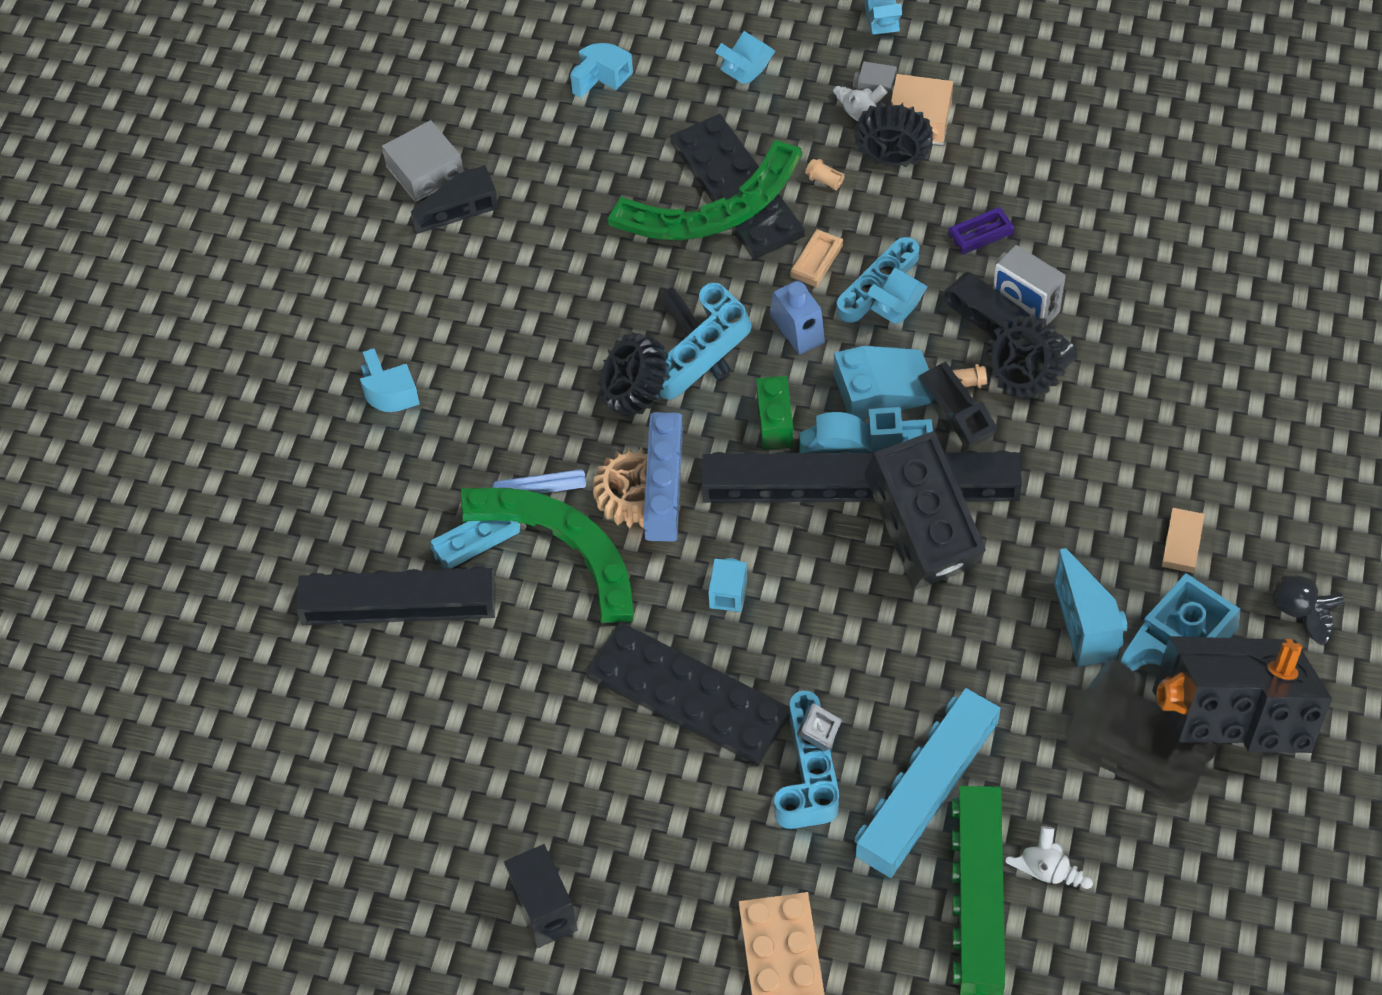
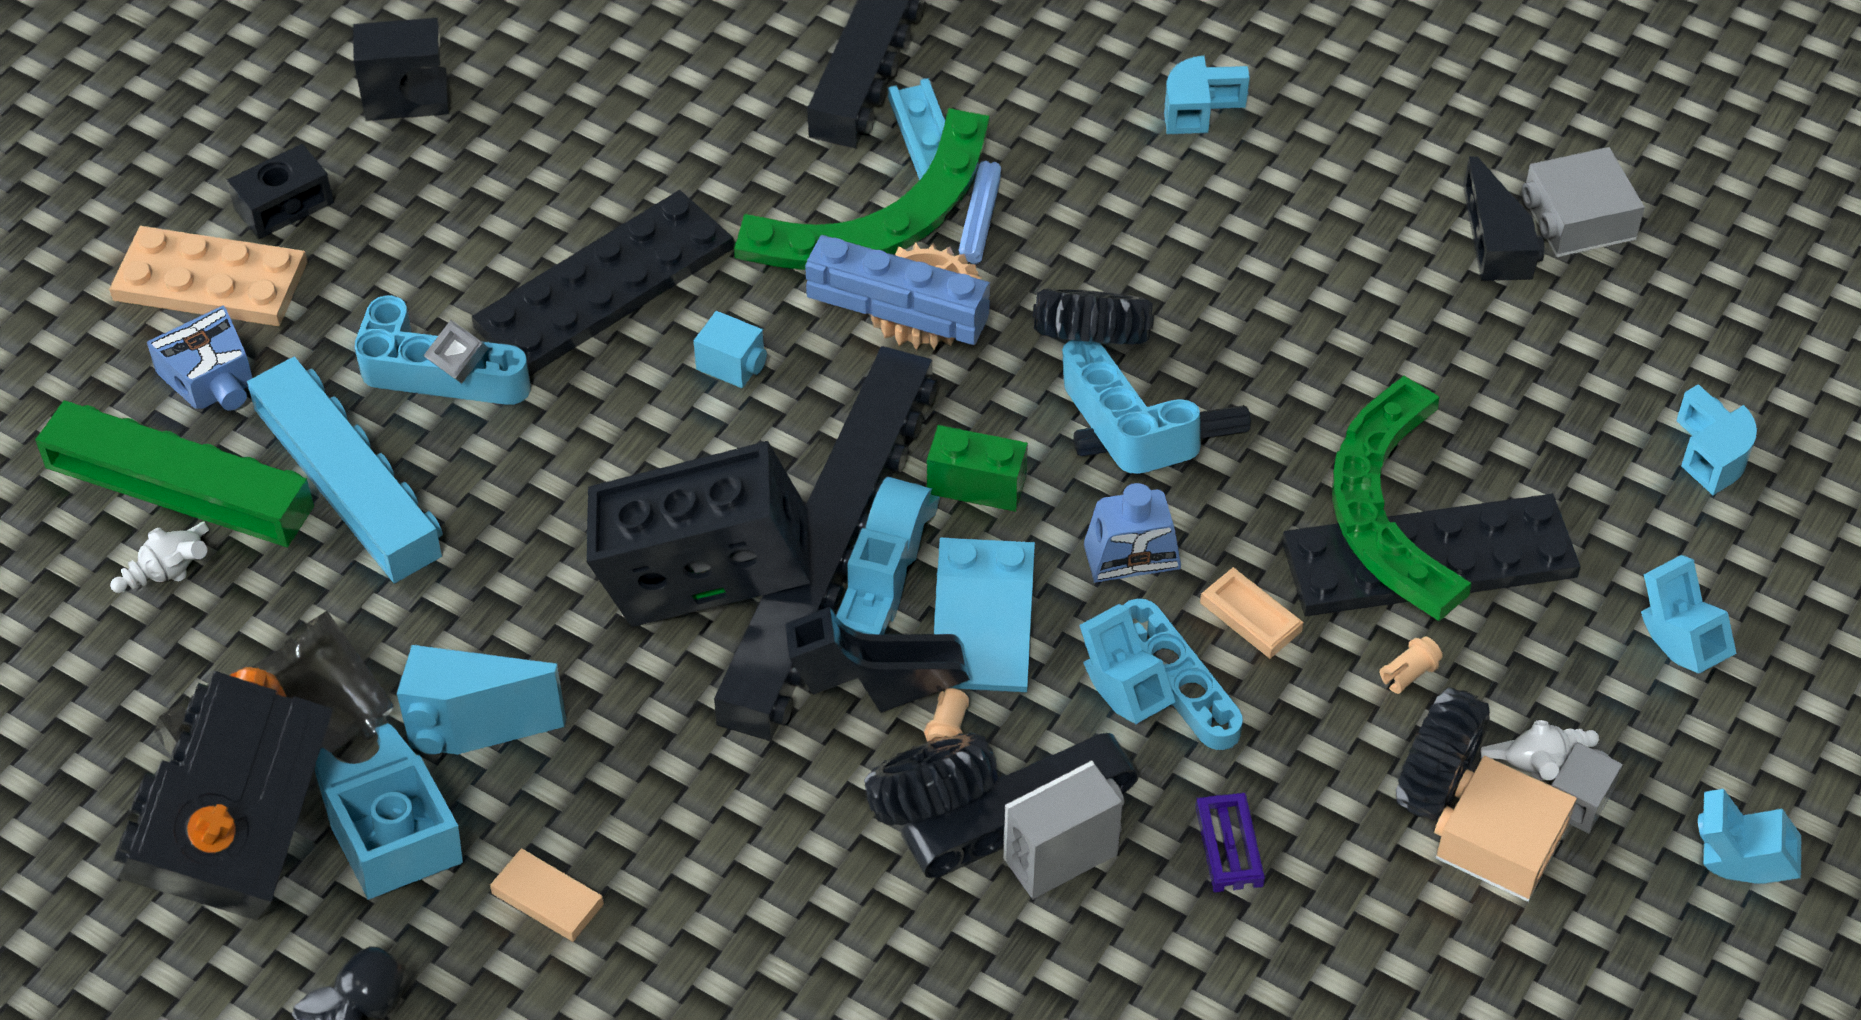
camera: 105 degrees right, 5 degrees down
none -> medium blue torso [147,305,252,411]
none -> black brick [227,143,334,240]

